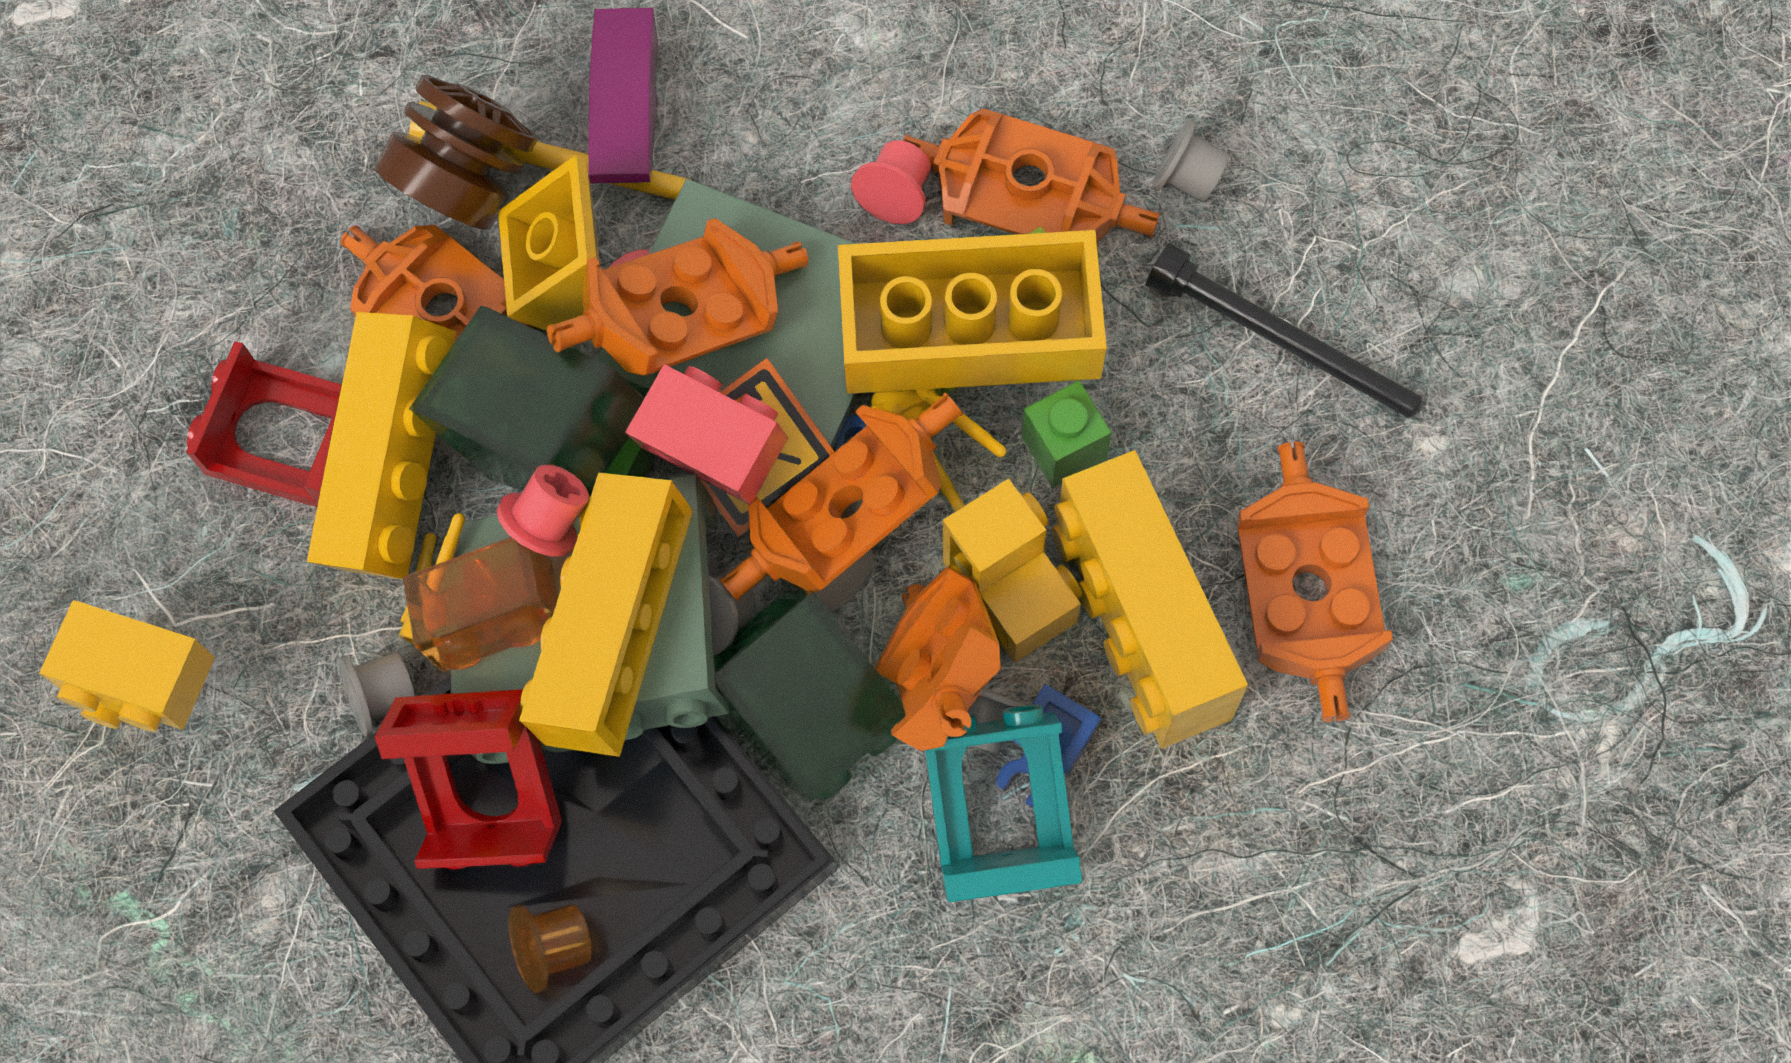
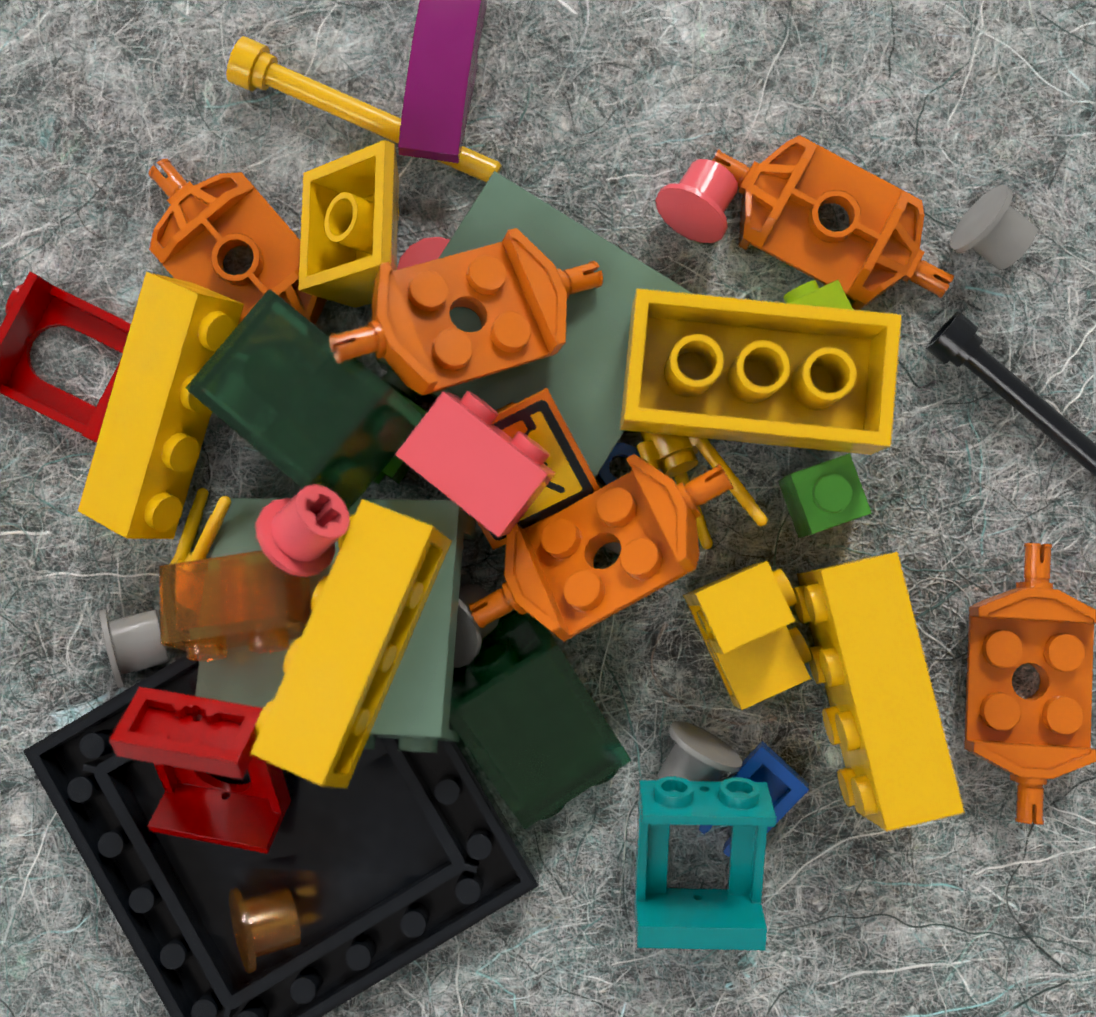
camera: 10 degrees right, 15 degrees up
reddish brown wheel [375,75,539,230] -> none
orange plate [874,565,1001,751] -> none

